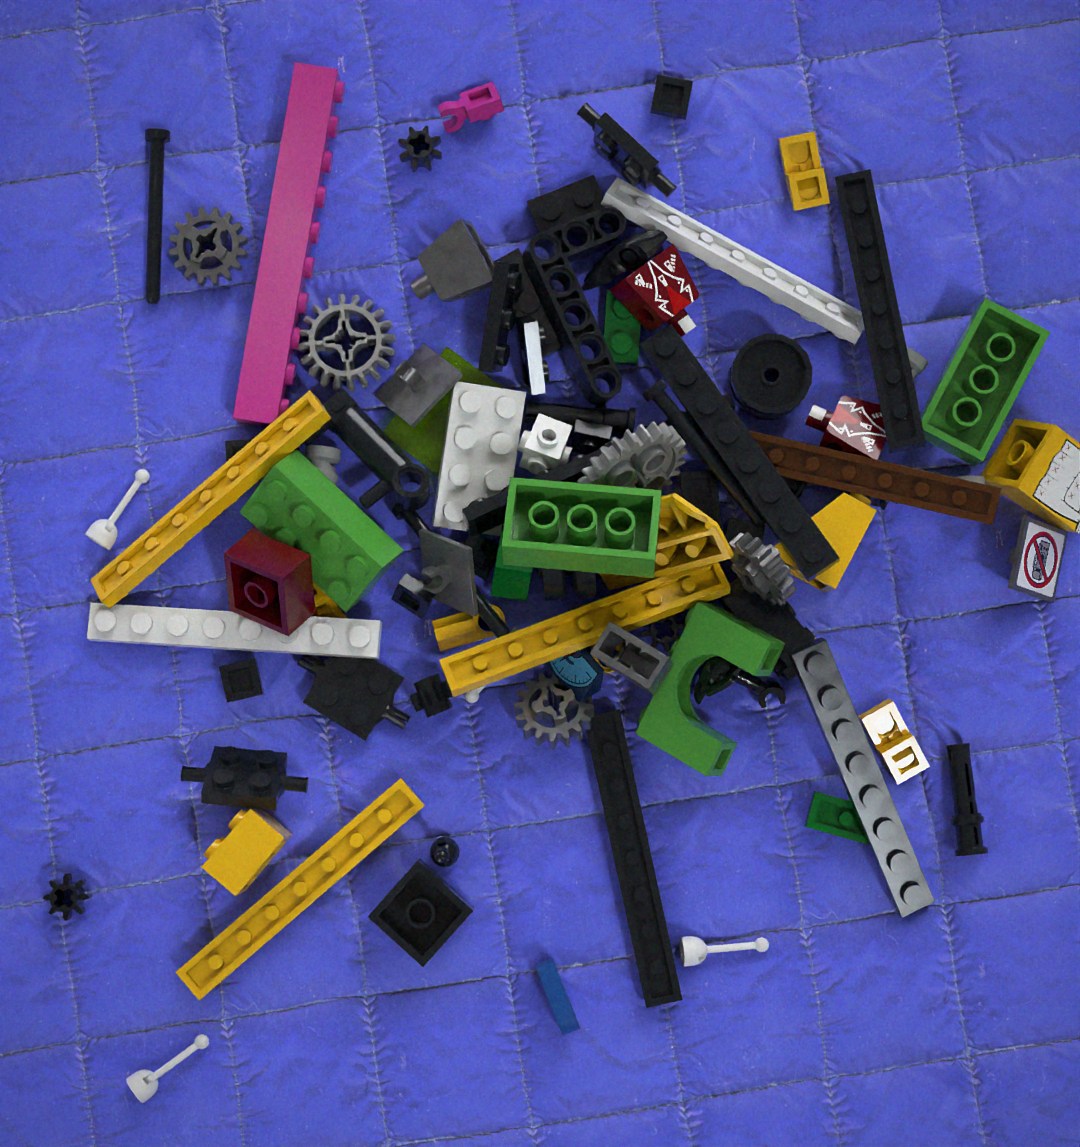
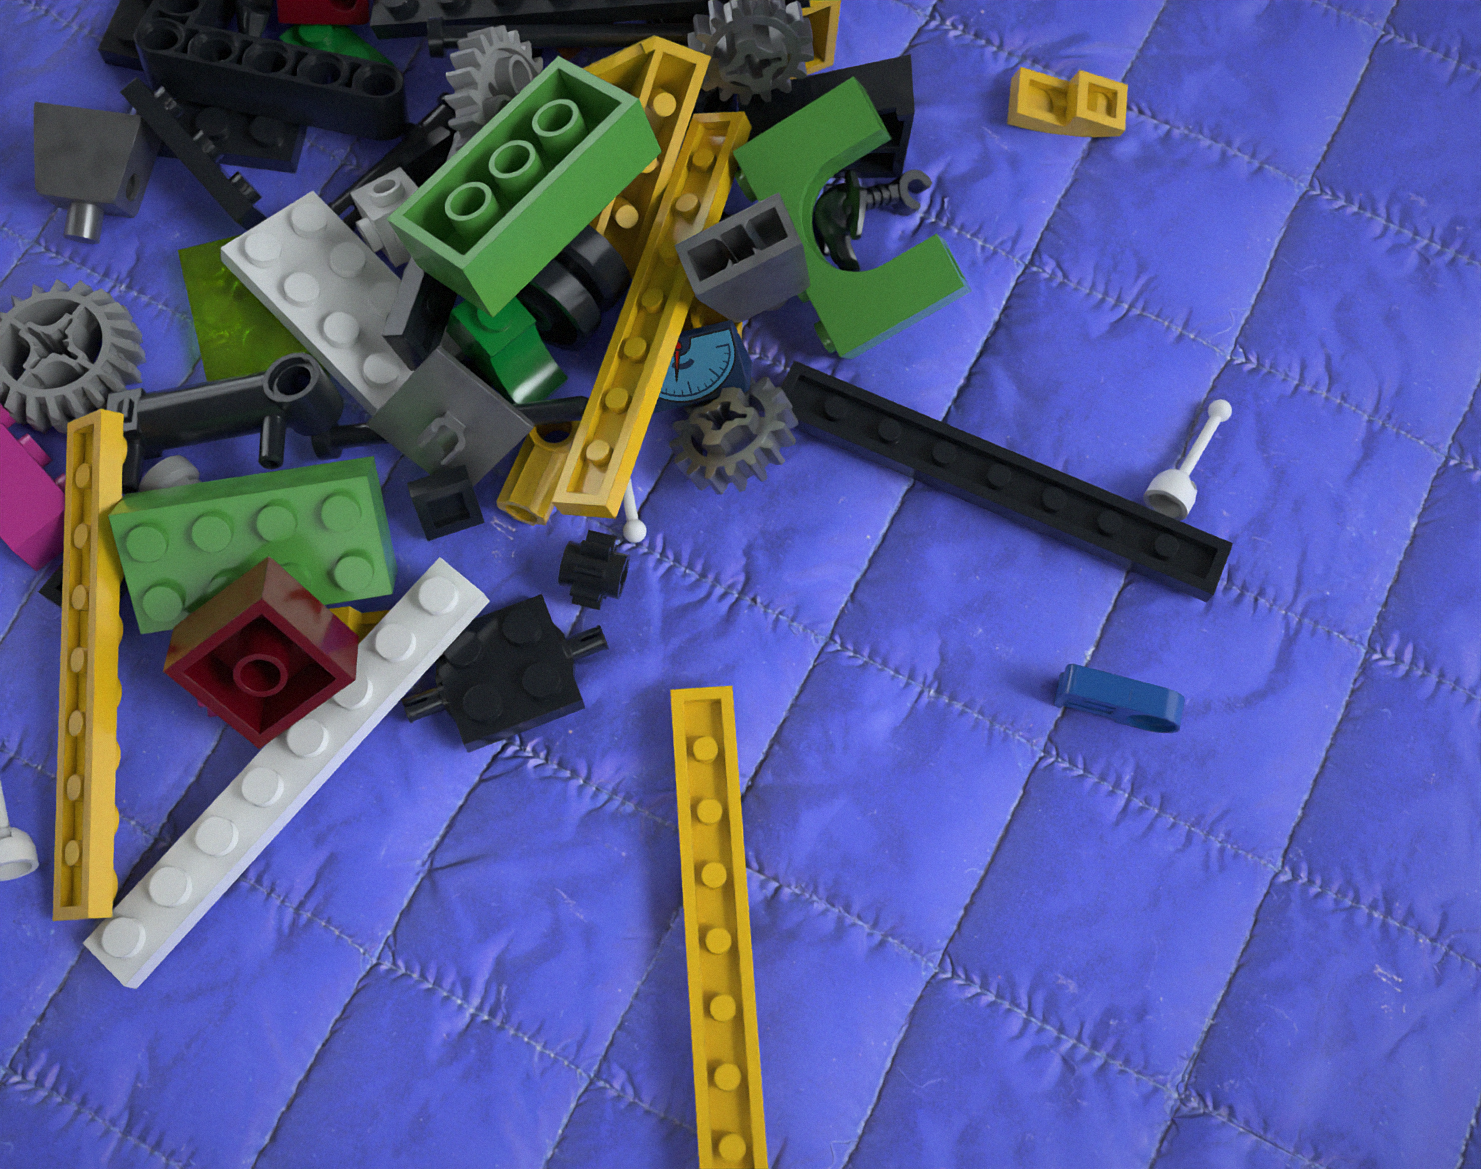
camera: 55 degrees left, 15 degrees down
black plate [181,746,309,810] -> none
yellow brick [202,808,293,896] -> none
black plate [219,658,265,703] -> none
black brick [368,858,474,967] -> none
flat silver piece [374,343,463,428] -> none
black hinge [430,837,460,867] -> none
plate [515,315,549,395] -> none
plate [788,637,935,918] -> none
green plate [804,791,868,844] -> none
black pin [946,743,988,856] -> none

